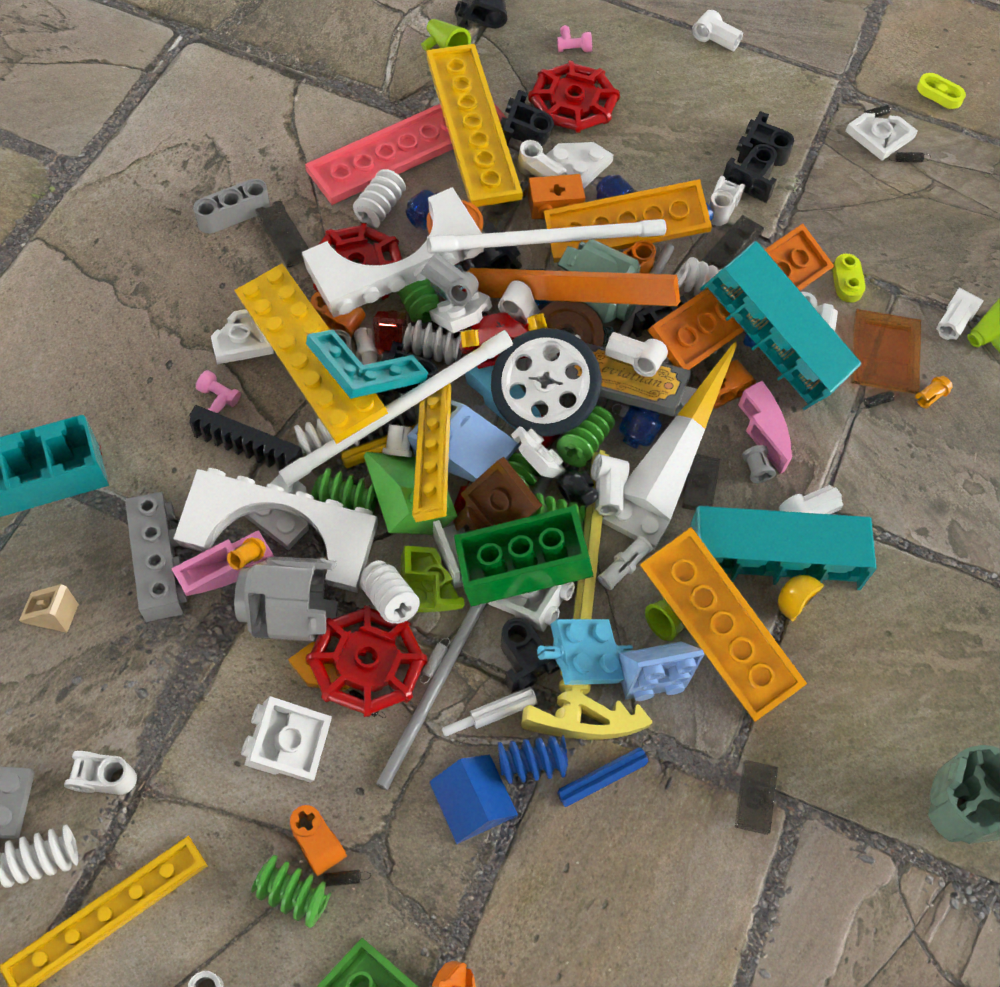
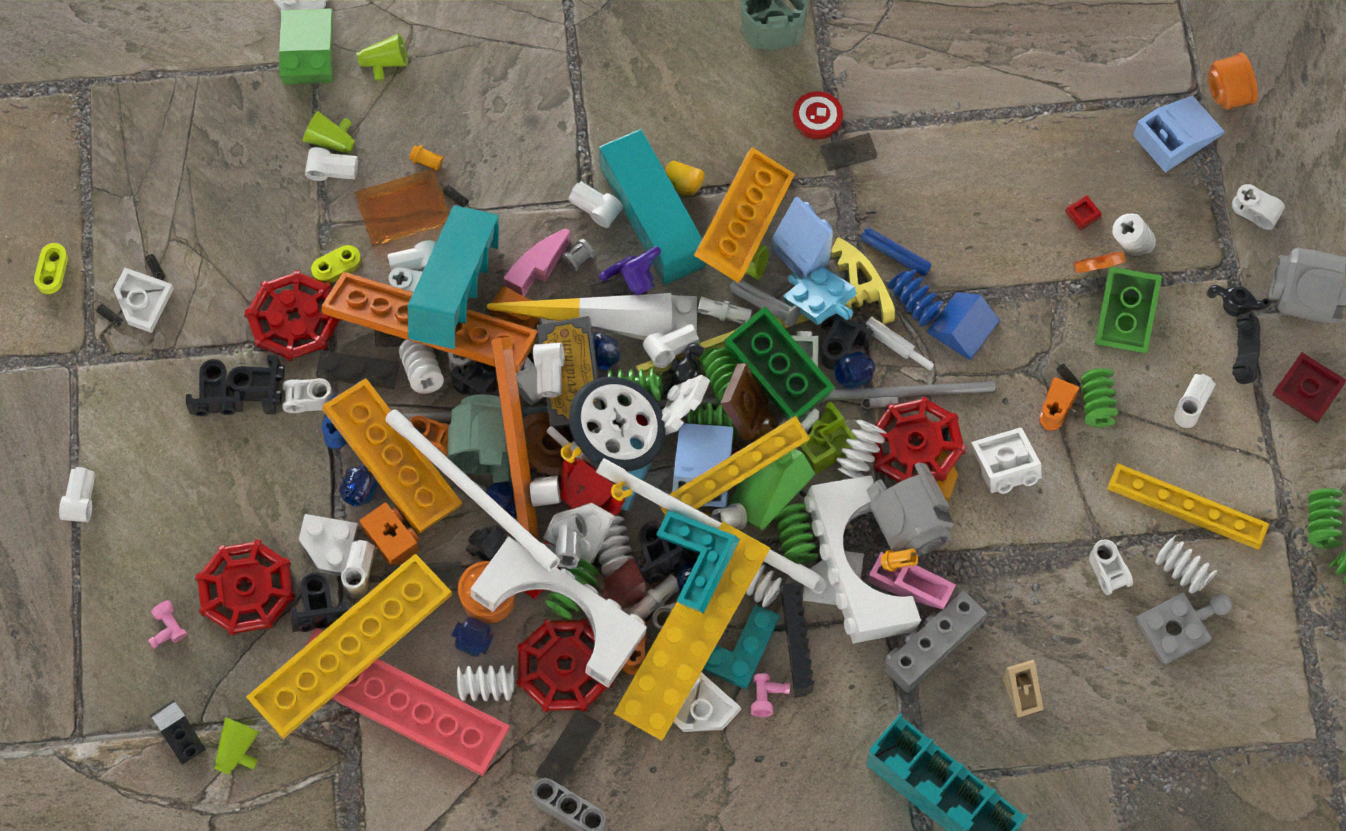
camera: 115 degrees left, 5 degrees up
none -> red plate [244,270,342,361]
none -> dark purple piece [599,246,661,295]
none -> teal plate [702,605,780,690]
none -> light grey axle [730,280,800,326]
none -> red tile [792,91,843,140]
none -> clear blue head [834,352,875,389]

